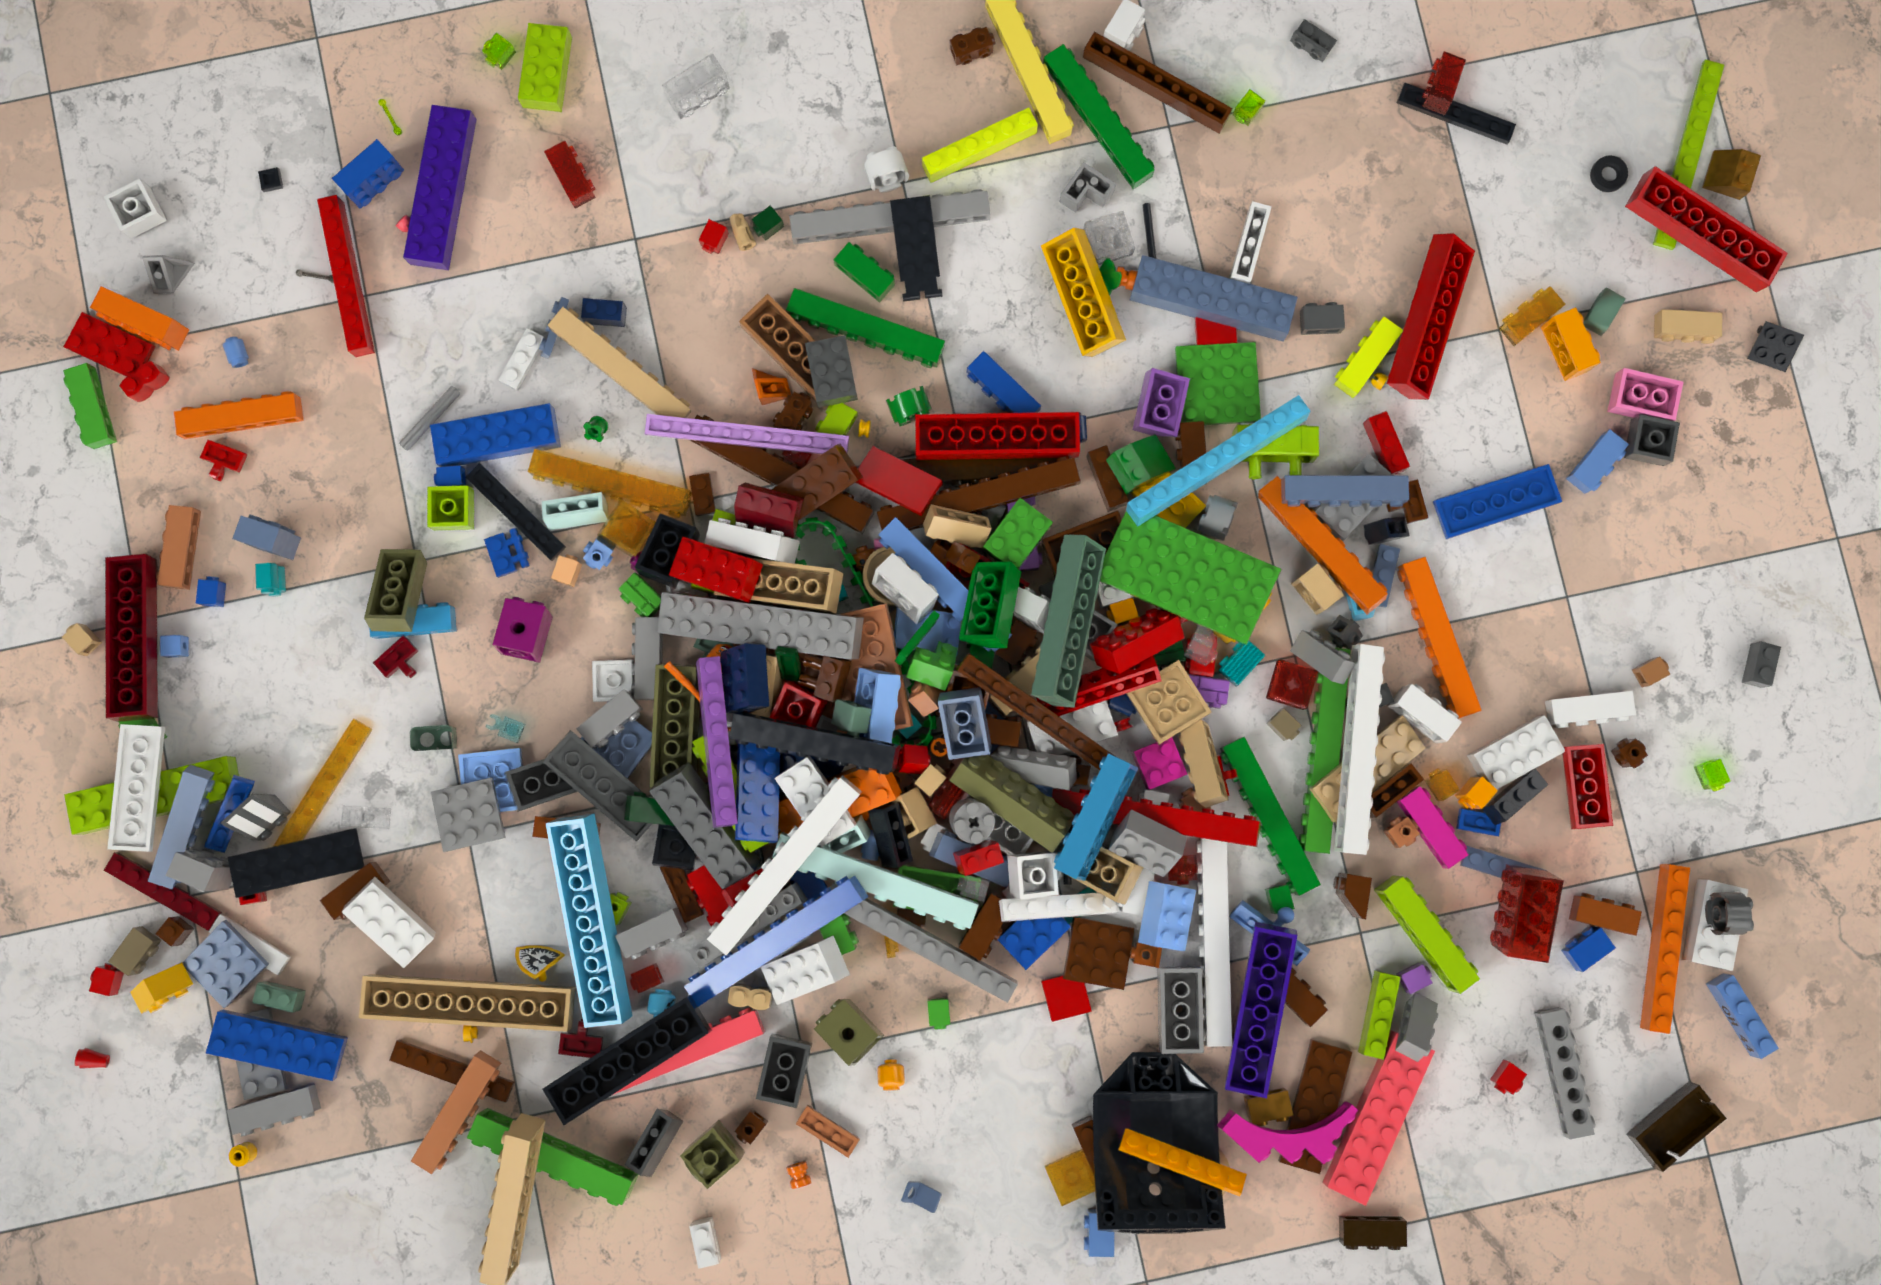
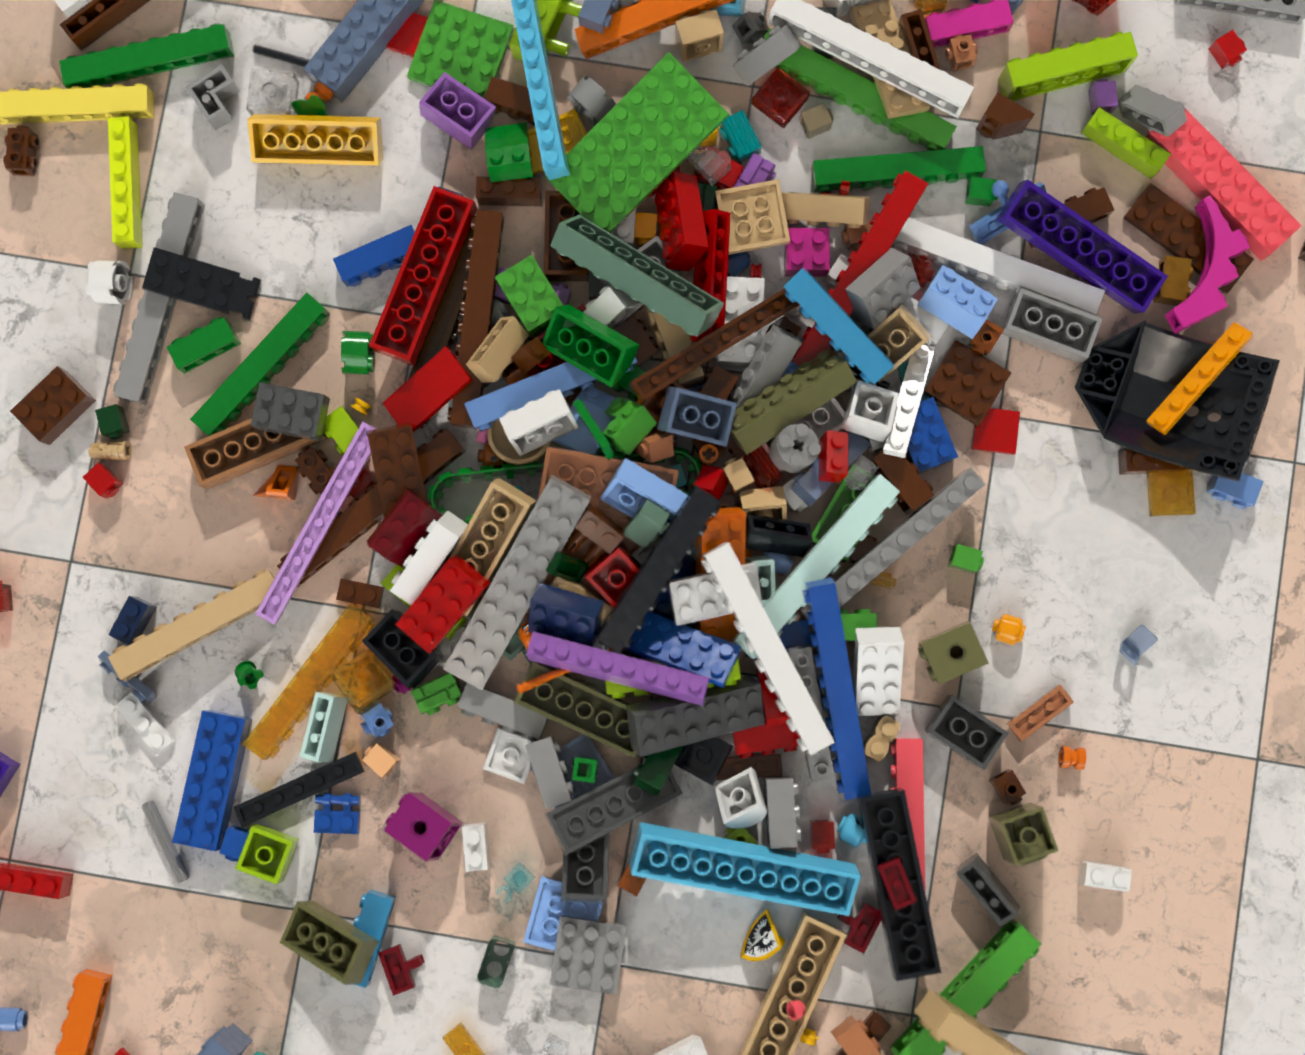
camera: 65 degrees left, 0 degrees up
none -> reddish brown brick [10,366,96,445]
none -> white brick [462,822,491,872]
none -> green brick [572,756,597,783]
none -> white brick [714,767,767,829]
none -> coral hinge [786,1000,806,1021]
none -> dark red plate [877,857,917,910]

